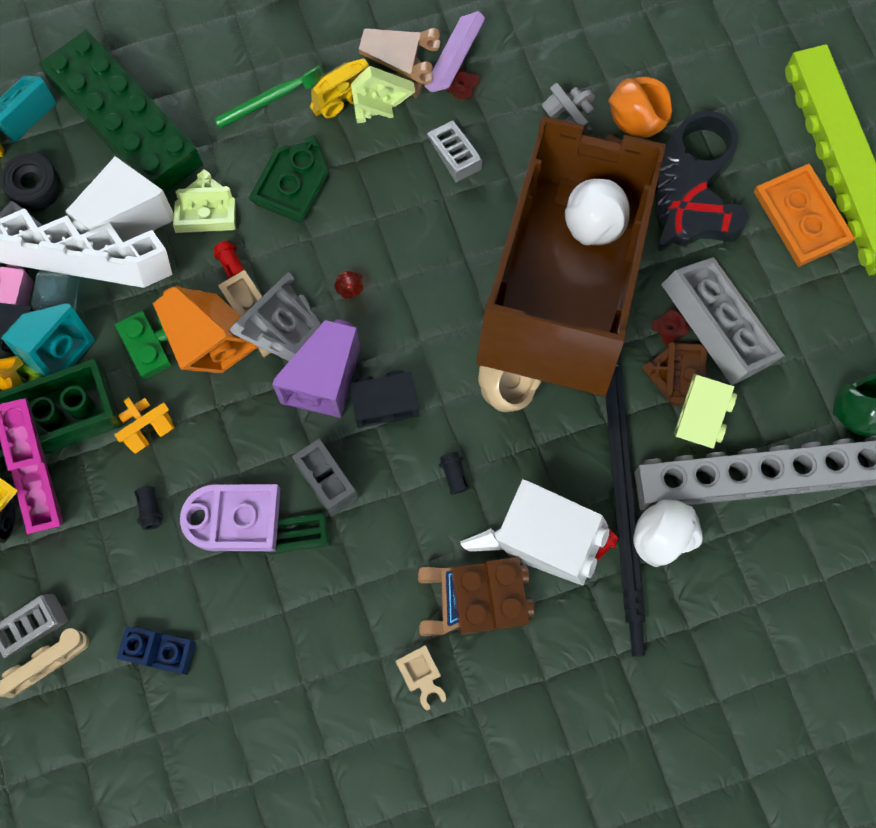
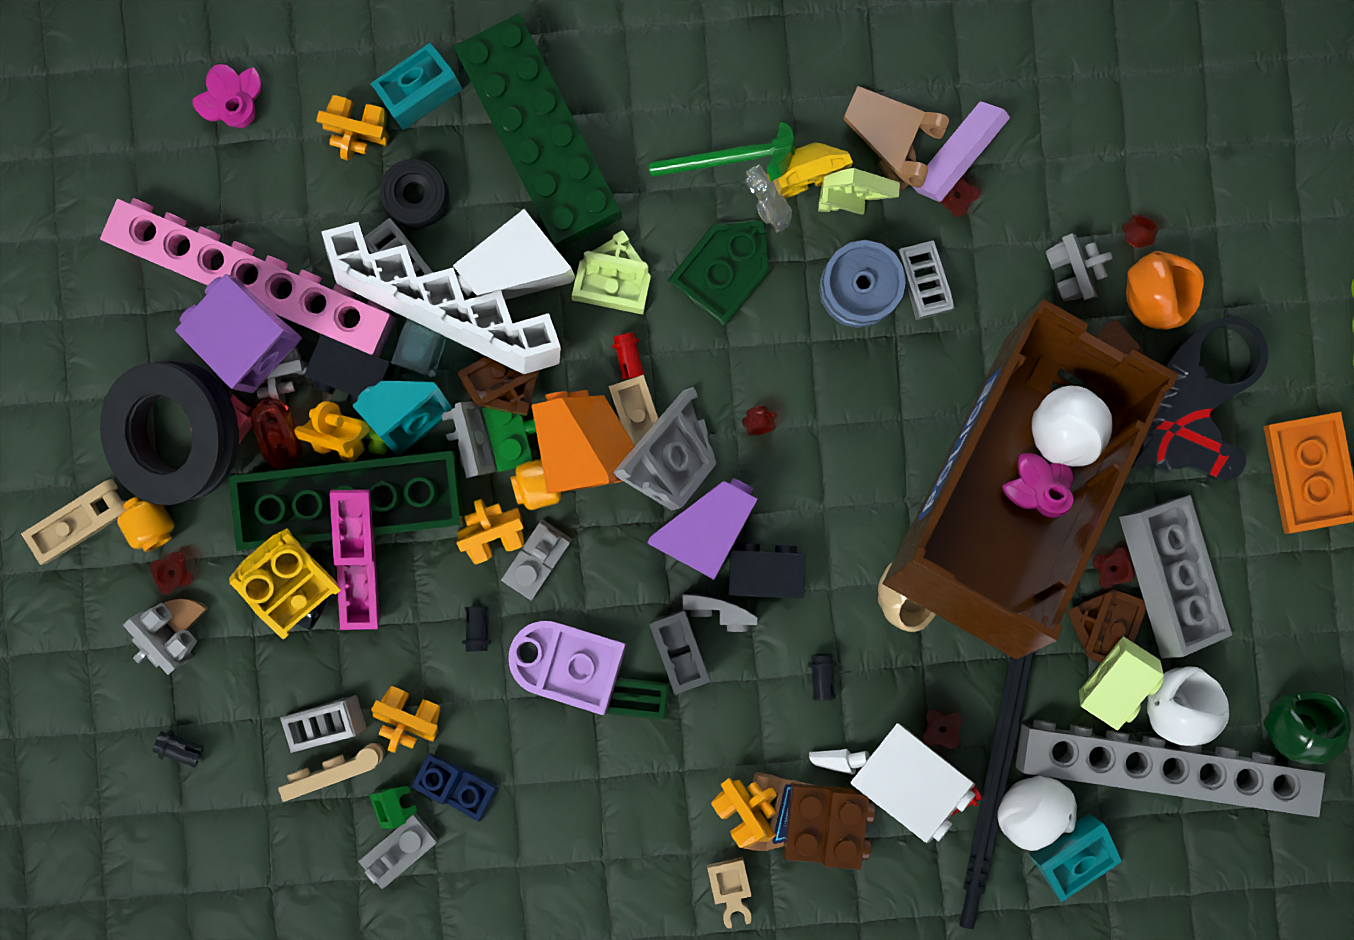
camera: 10 degrees right, 15 degrees up
none -> light grey plate [358,813,439,889]
none -> green tile [369,786,417,829]
none -> light orange hips [371,686,440,753]
none -> light grey plate [442,401,498,478]
none -> reddish brown slope [457,356,539,416]
none -> light grey plate [501,519,573,601]
none -> light orange head [510,458,561,510]
none -> light grey slope [683,593,757,632]
none -> light orange hips [711,778,777,848]
none -> clear plate [745,164,792,233]
none -> sand blue wheel [819,240,906,328]
none -> clear red plate [923,709,962,749]
none -> dark pink plate [1002,453,1074,518]
none -> teal slope [1029,813,1122,902]
none -> clear red plate [1122,215,1159,248]
none -> white piece [1147,666,1229,746]

